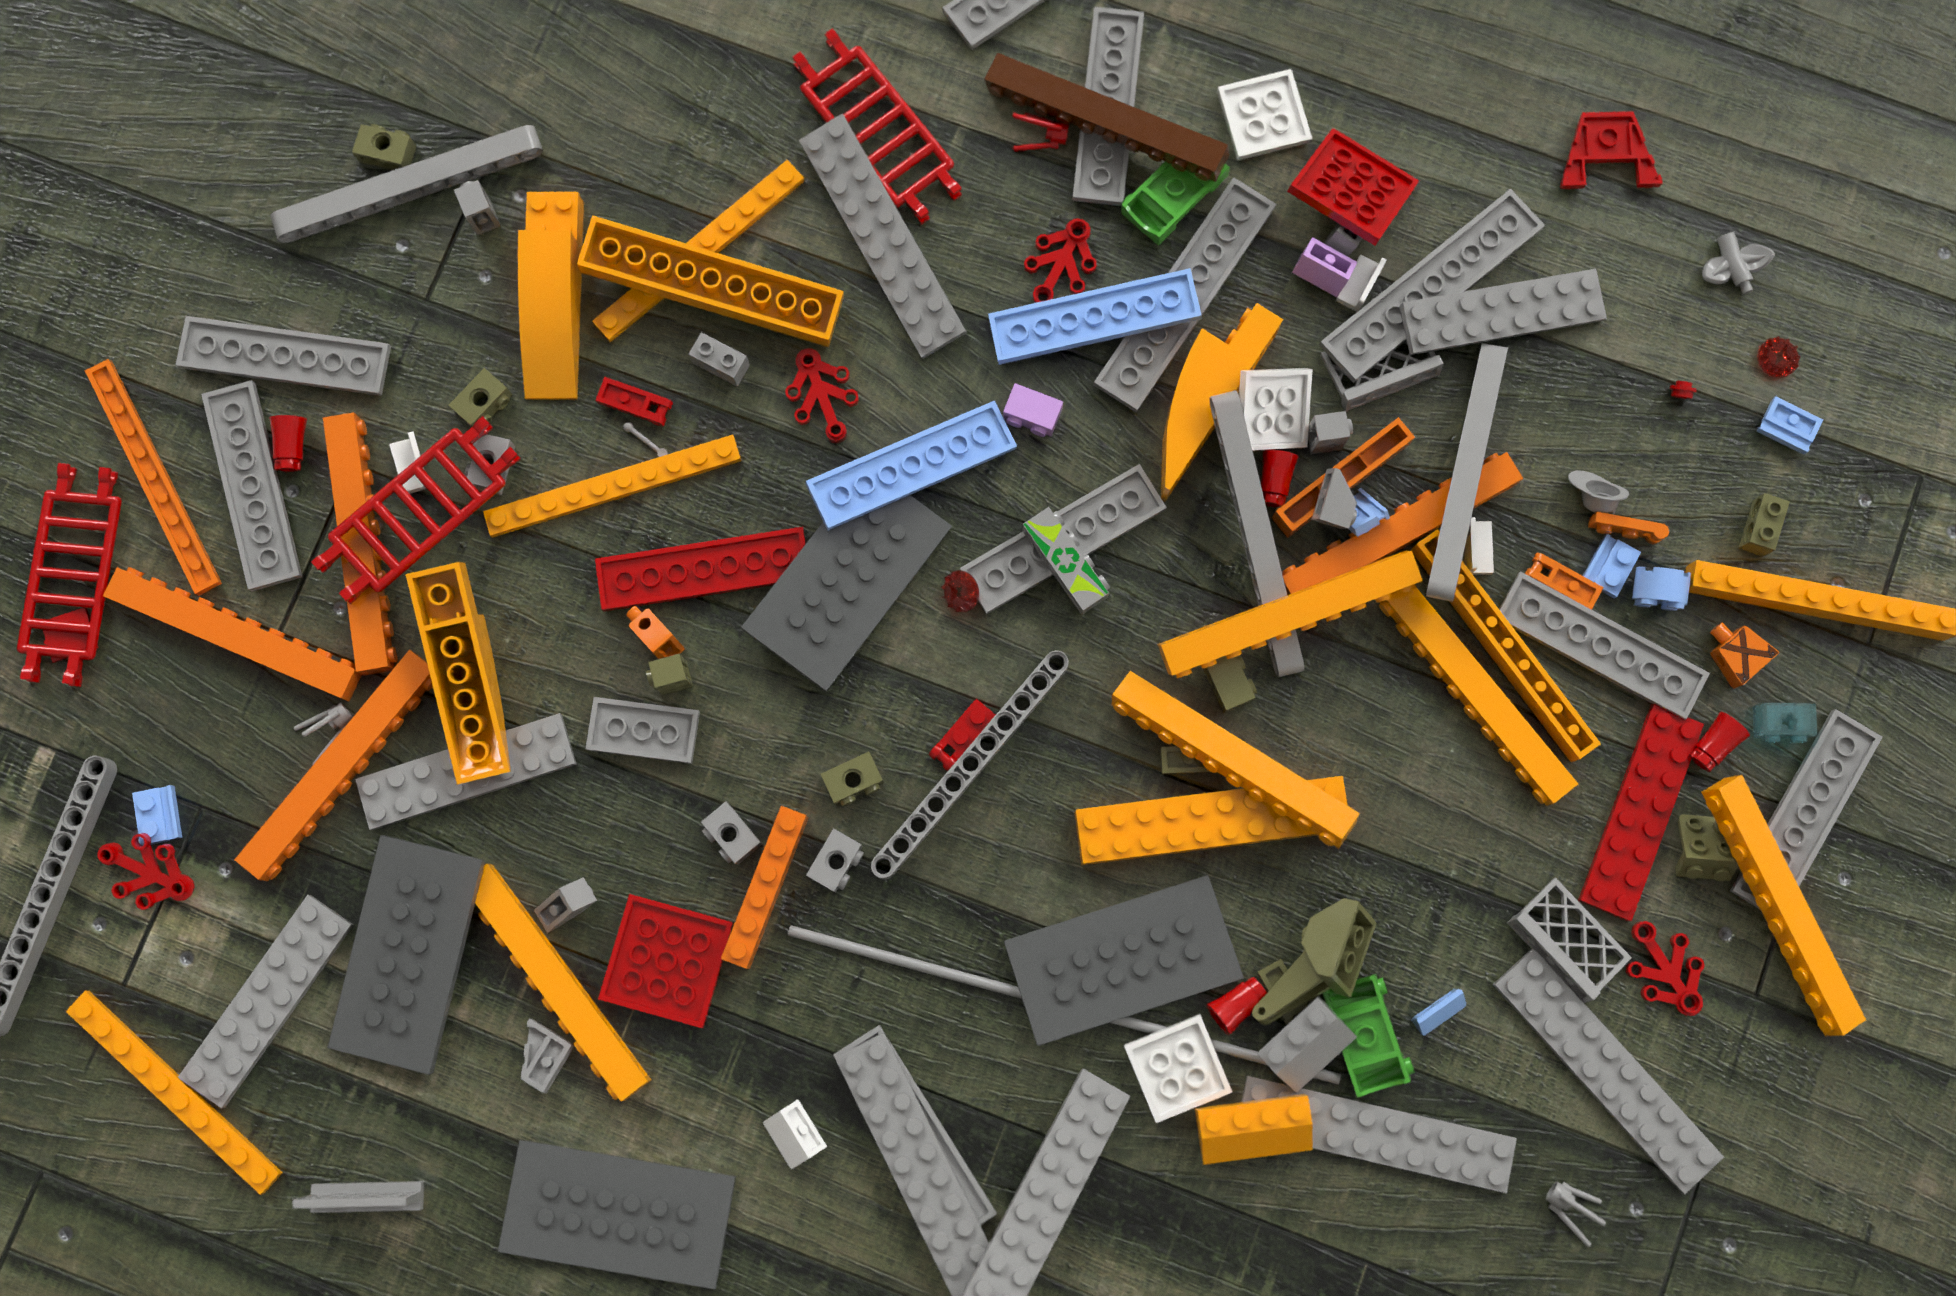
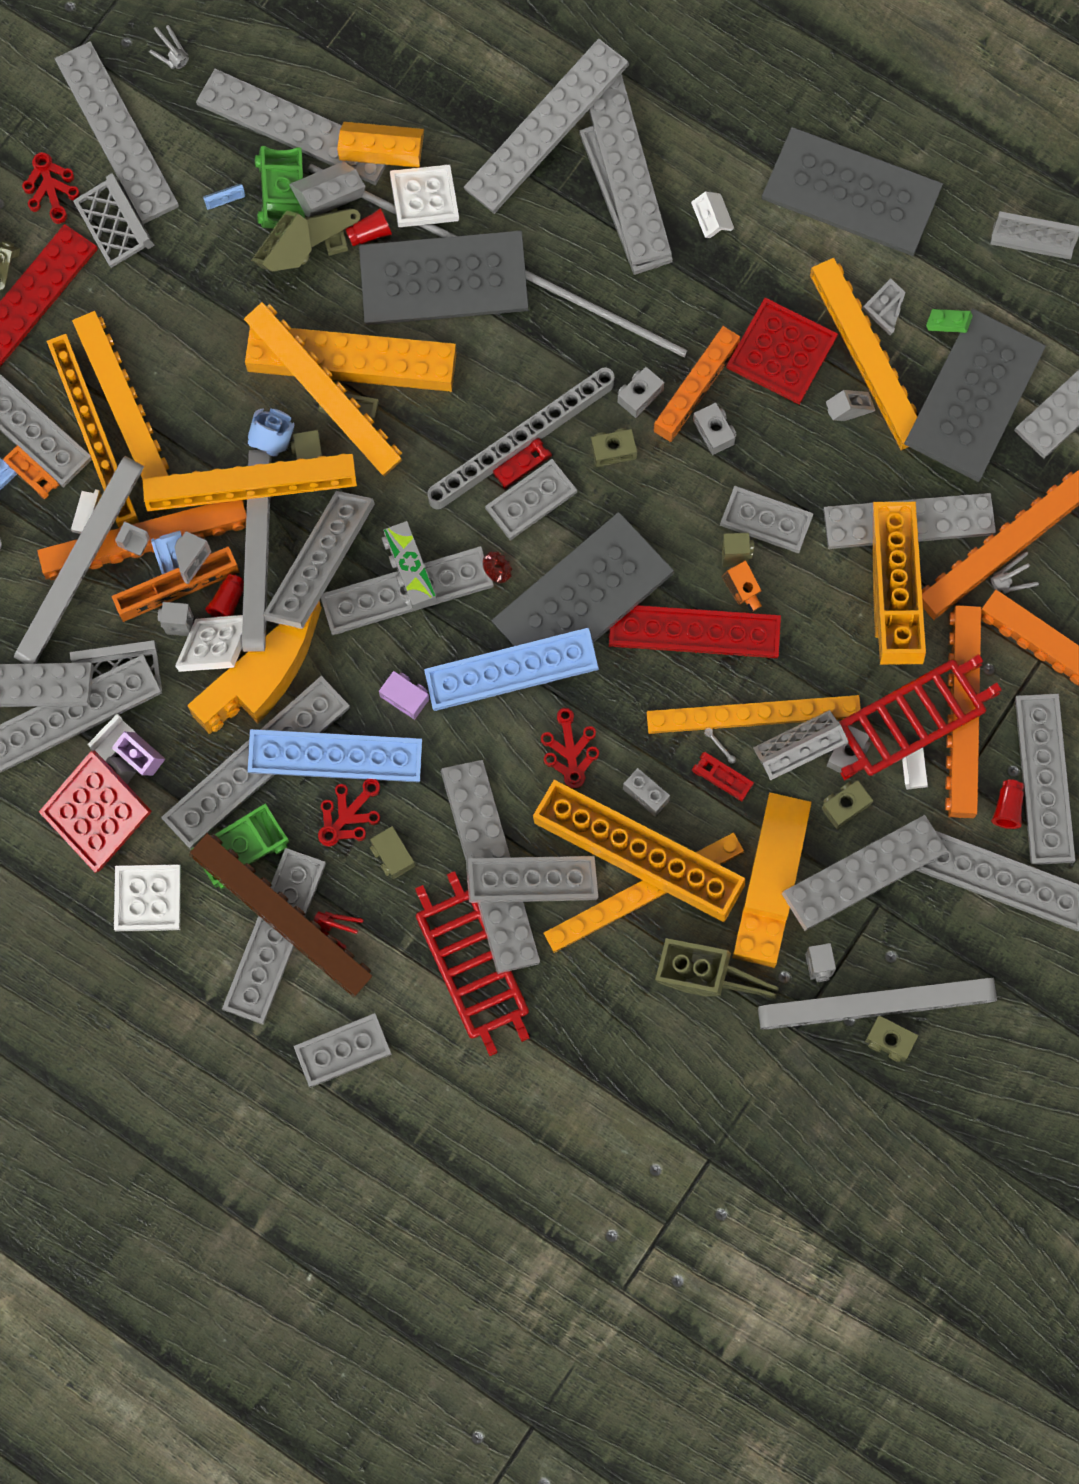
camera: 165 degrees left, 5 degrees down
none -> light grey panel [115,522,150,556]
none -> light blue brick [248,408,294,456]
none -> light grey plate [263,491,375,629]
none -> olive brick [369,826,415,880]
none -> light grey plate [466,856,598,903]
none -> light grey plate [485,459,577,541]
none -> olive slope [655,938,779,999]
none -> light grey fence [753,710,848,780]
none -> light grey plate [782,815,948,931]
none -> bright green plate [926,309,973,333]

